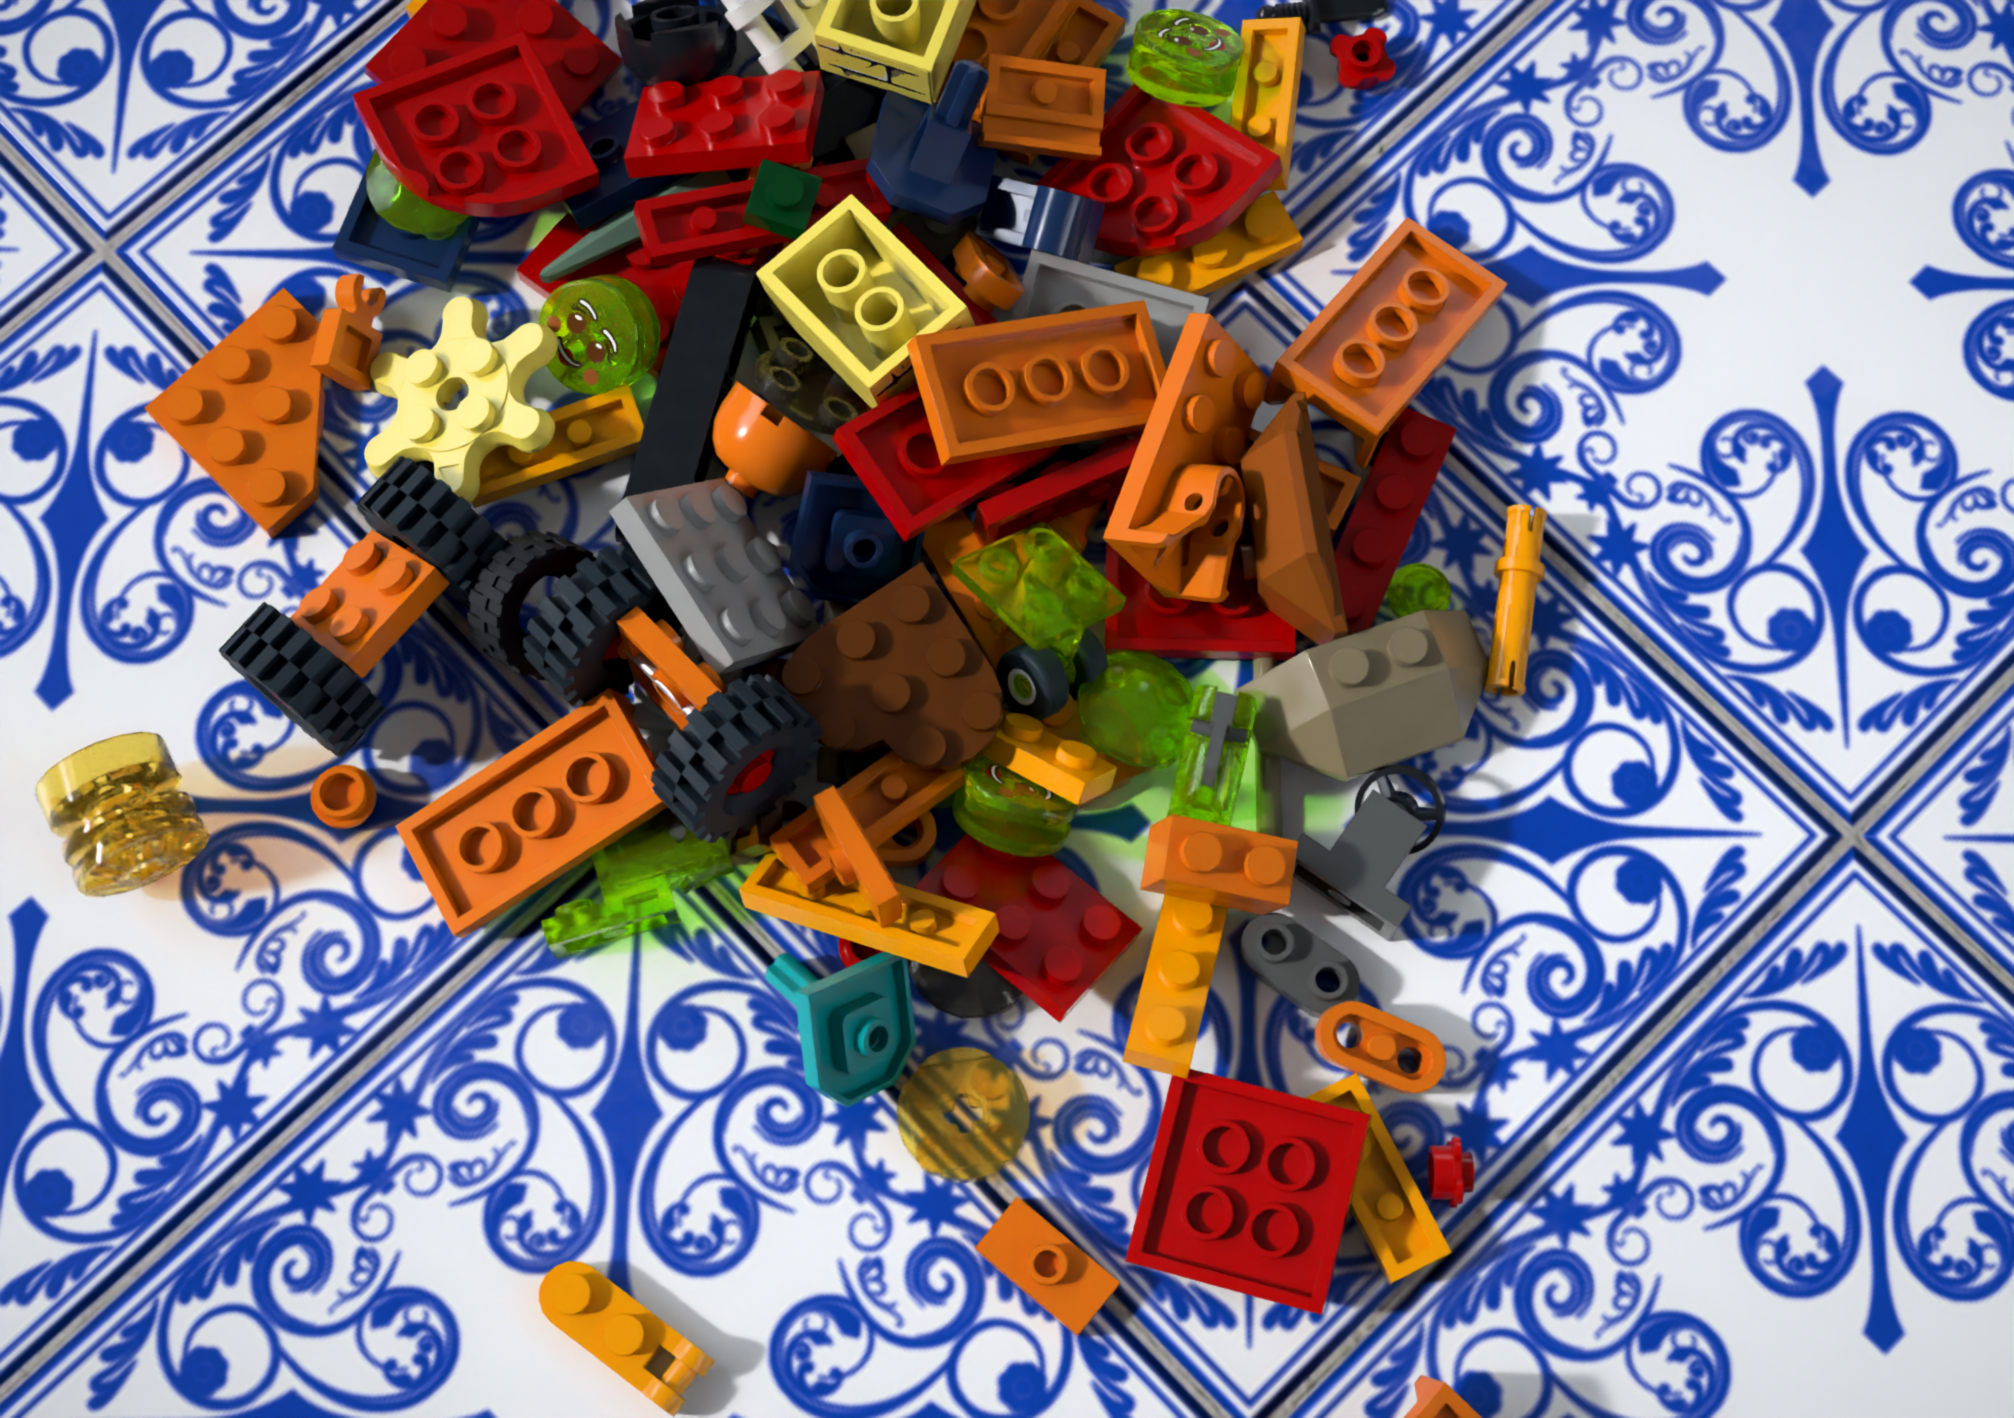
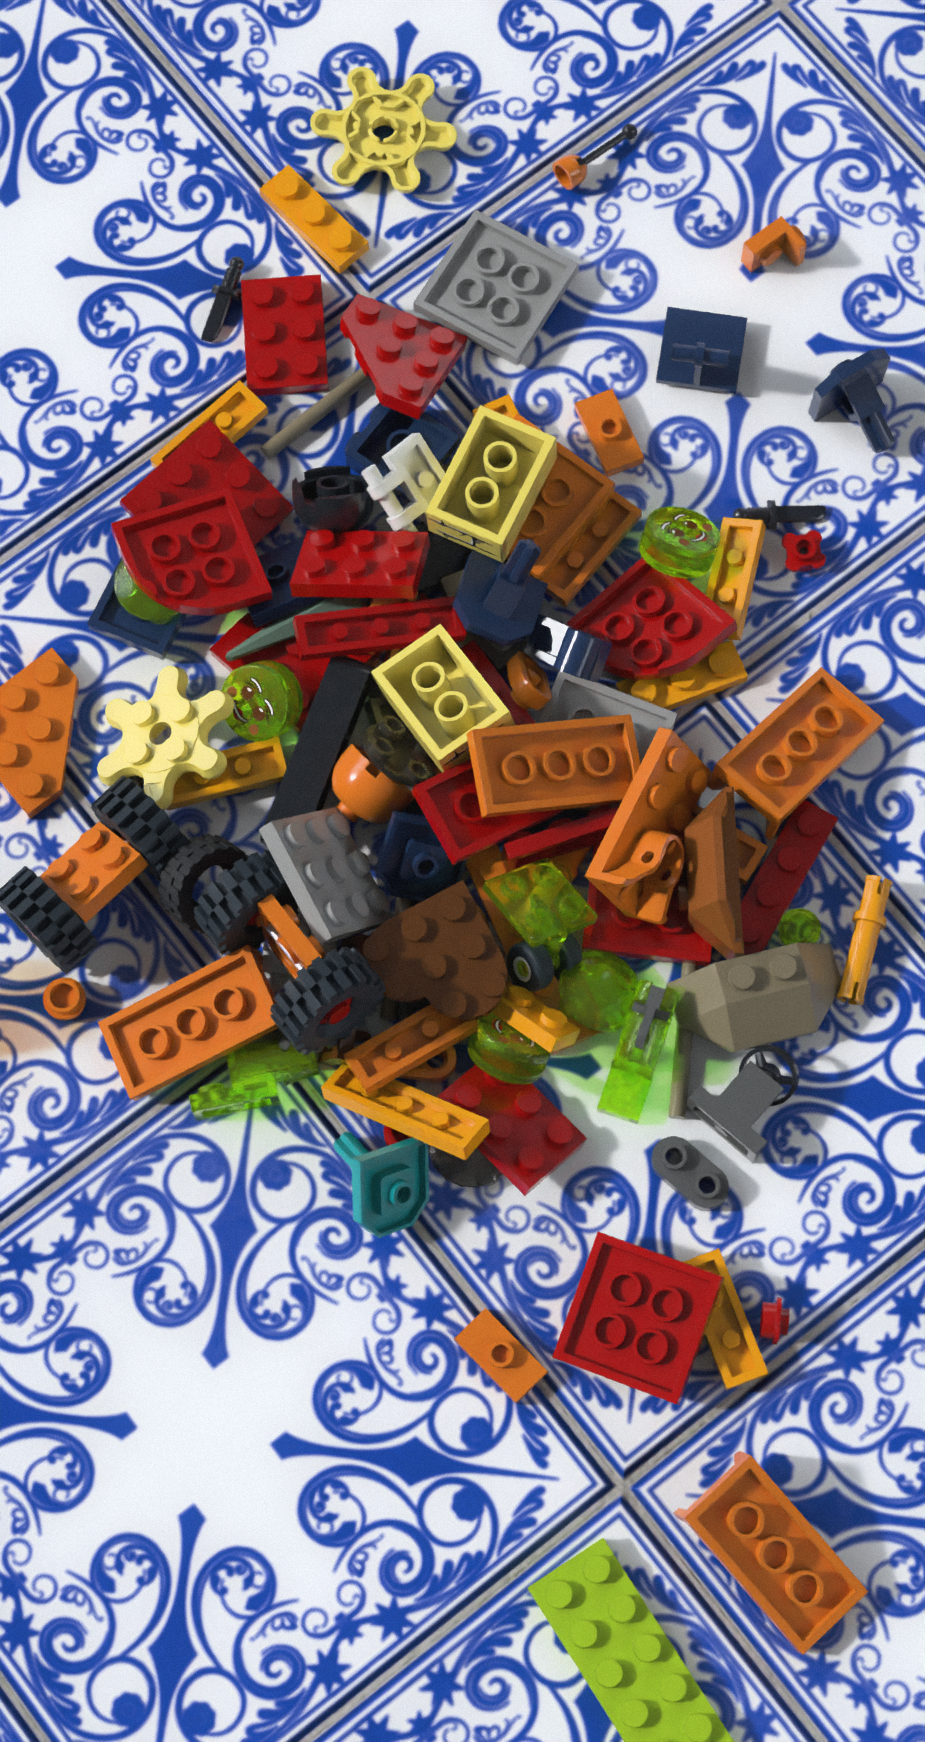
camera: 10 degrees right, 0 degrees up
orange plate [310,273,386,391] -> none
light orange plate [538,1261,715,1417] -> none
dark green plate [743,158,822,240] -> none
orange plate [813,785,903,929] -> none
clear yellow plate [897,1047,1030,1183] -> none
orange plate [977,53,1106,162] -> none
light orange plate [1122,895,1228,1079] -> none
orange brick [1140,814,1298,915] -> none
orange plate [1315,1001,1446,1094] -> none

